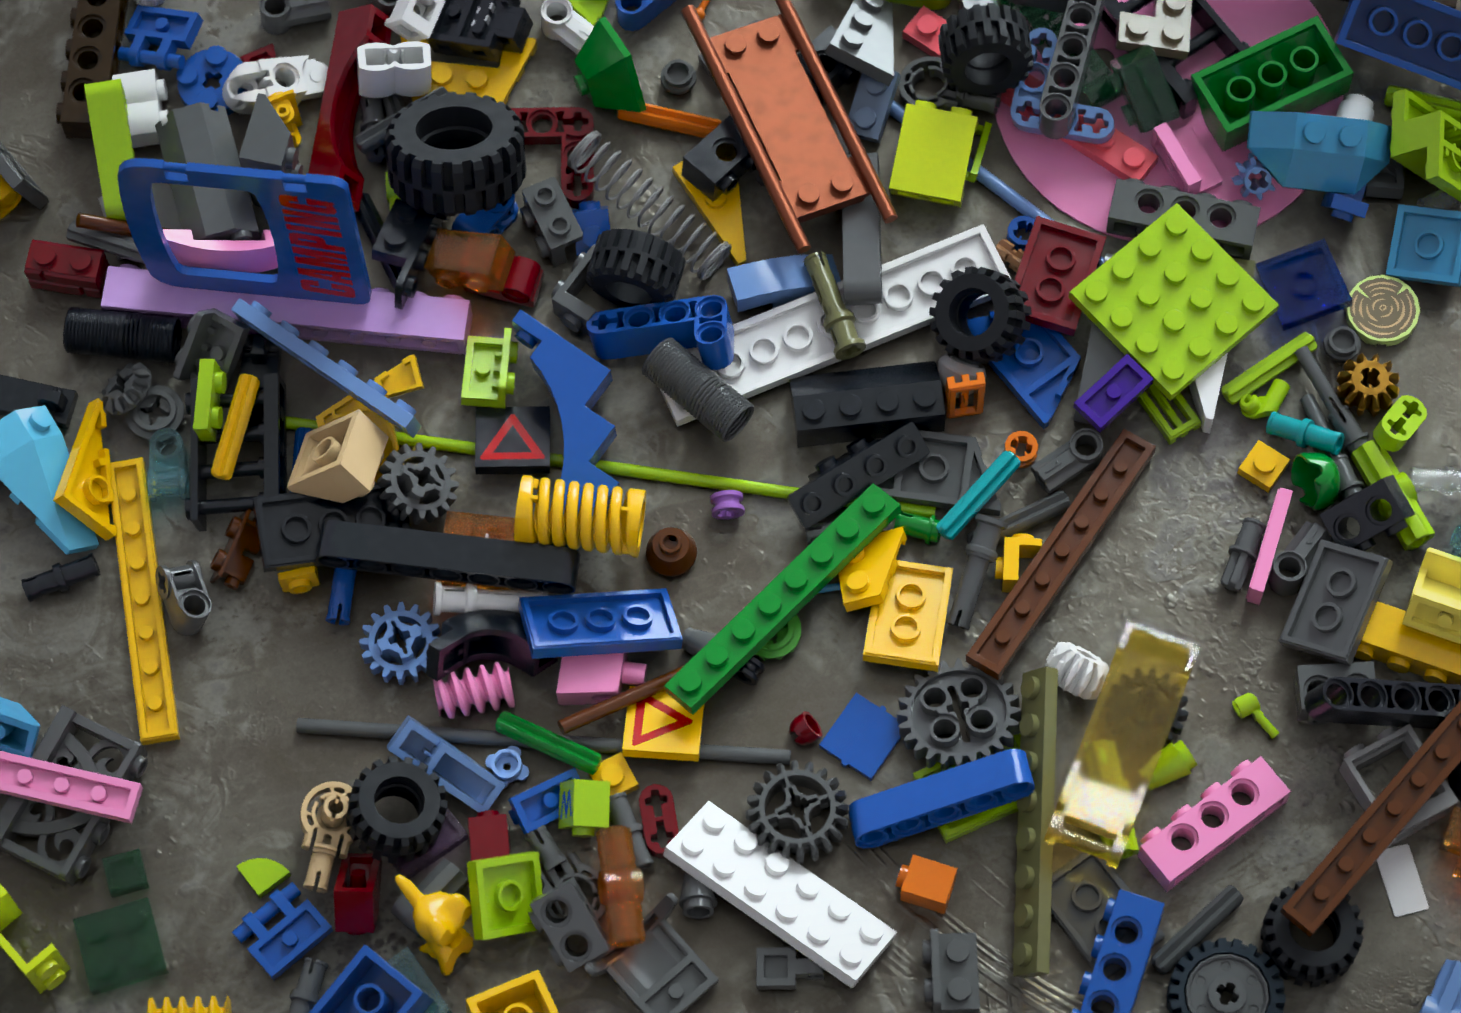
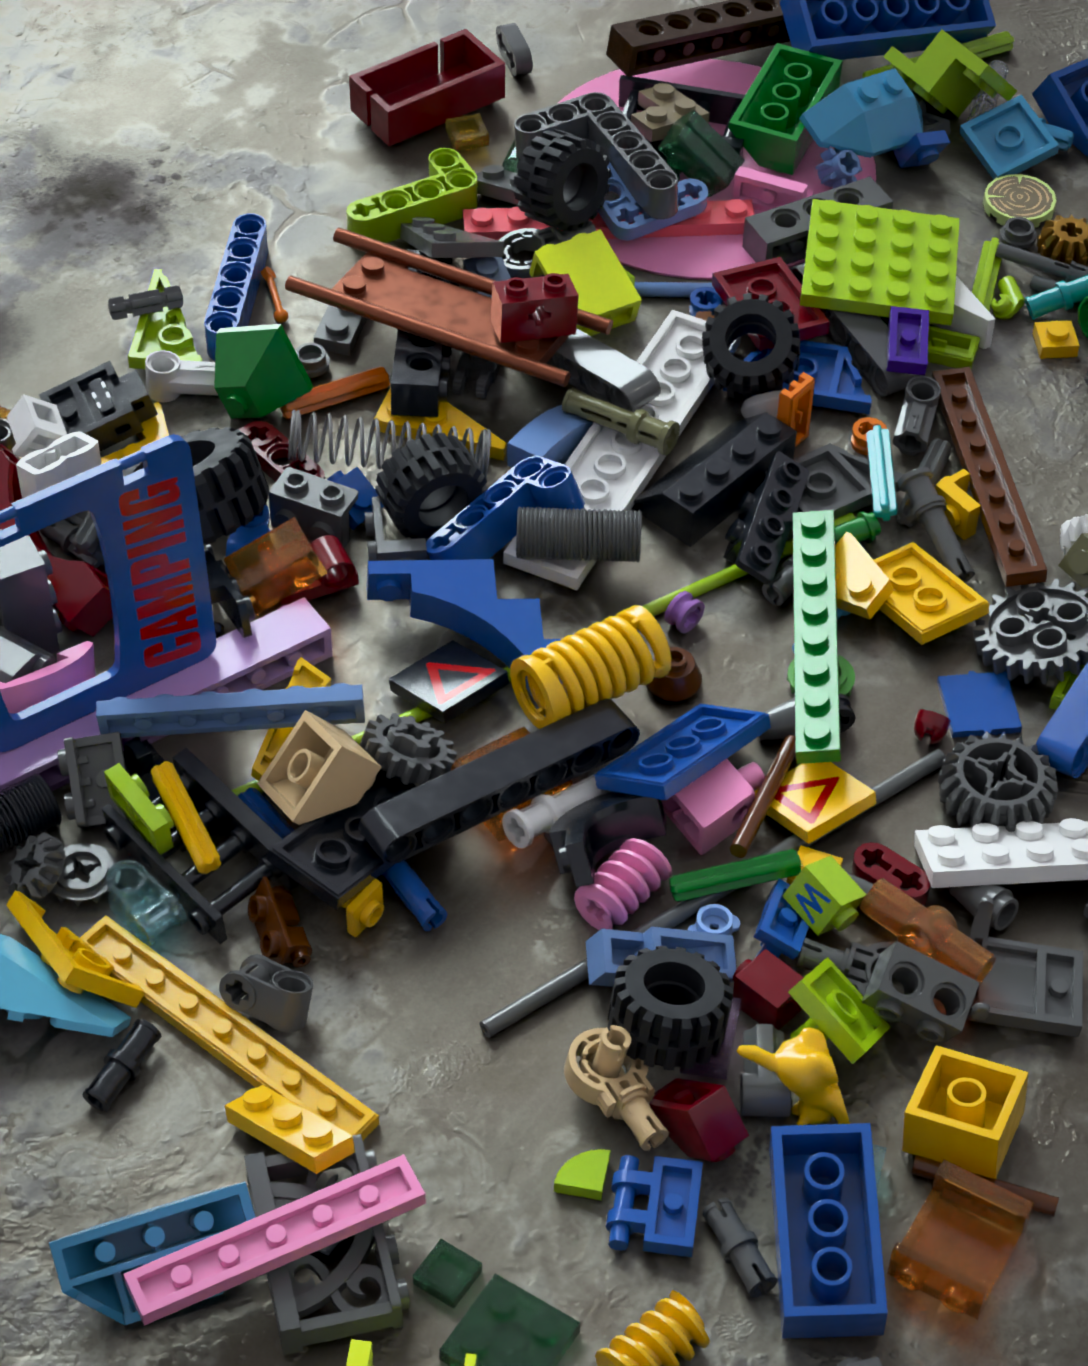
camera: 45 degrees left, 20 degrees down
medium blue gear [359,602,441,685] -> none
lime bracket [461,328,518,409] -> none
clear blue plate [1256,238,1352,331] -> none
none -> yellow plate [225,1085,355,1174]
none -> dark red brick [491,273,579,343]

